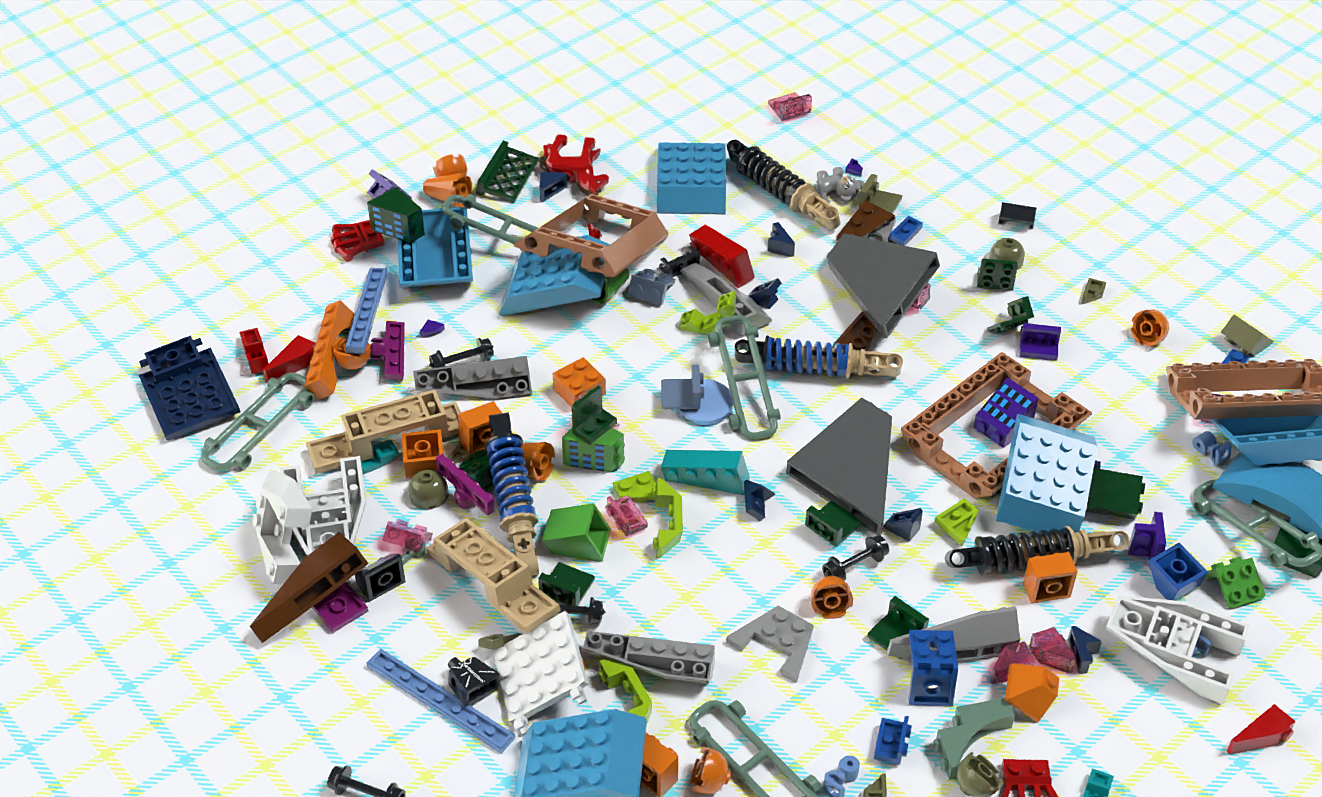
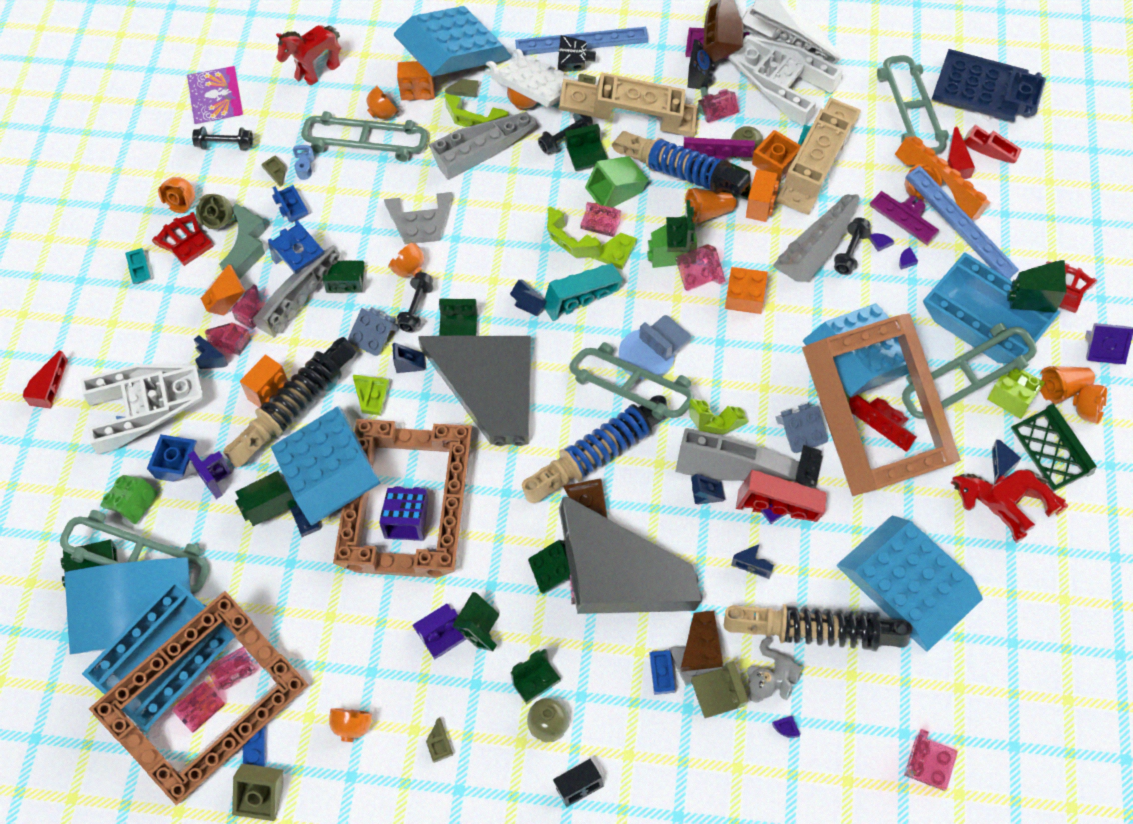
camera: 140 degrees right, 15 degrees up
none -> sand blue bracket [348,307,399,356]
none -> dark green bracket [528,539,571,594]
none -> dark purple tile [868,233,894,251]
none -> lime slope [987,368,1045,419]

